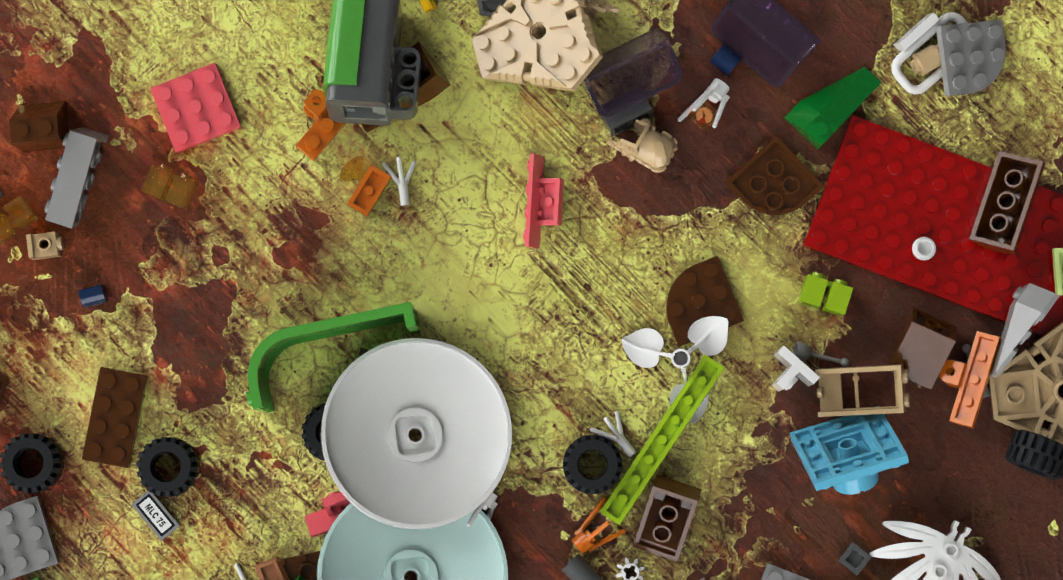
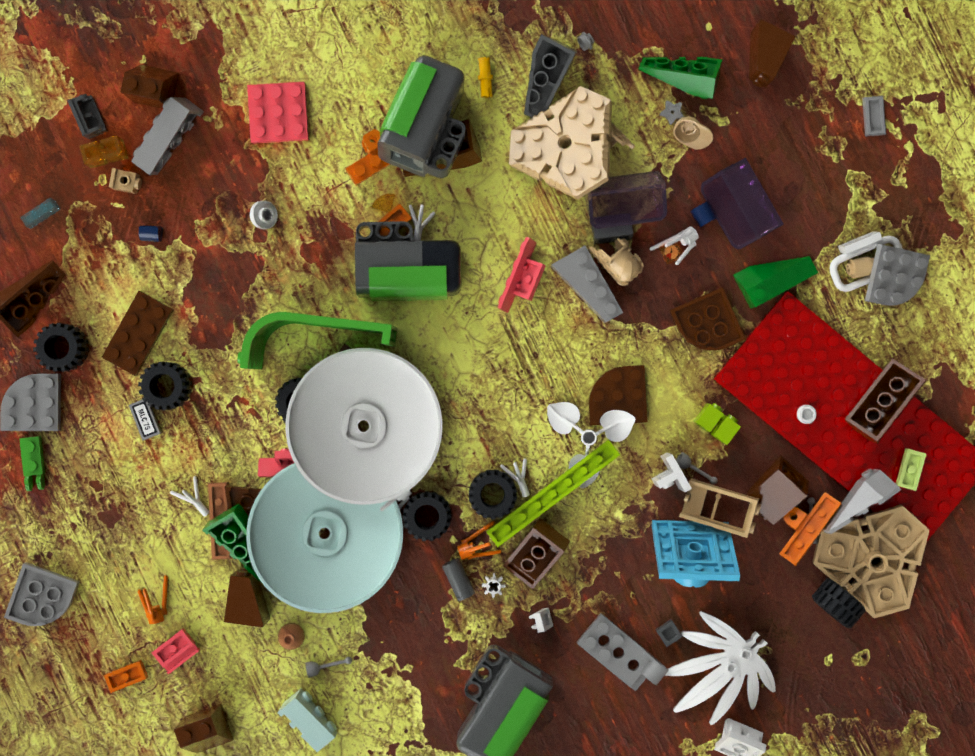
camera: 15 degrees right, 5 degrees up
clear yellow piece [141,164,199,211] -> none
none -> white plate [250,201,278,229]
none -> piece [355,221,462,301]
none -> black tyre [403,491,452,541]
none -> light grey wedge [550,246,623,323]

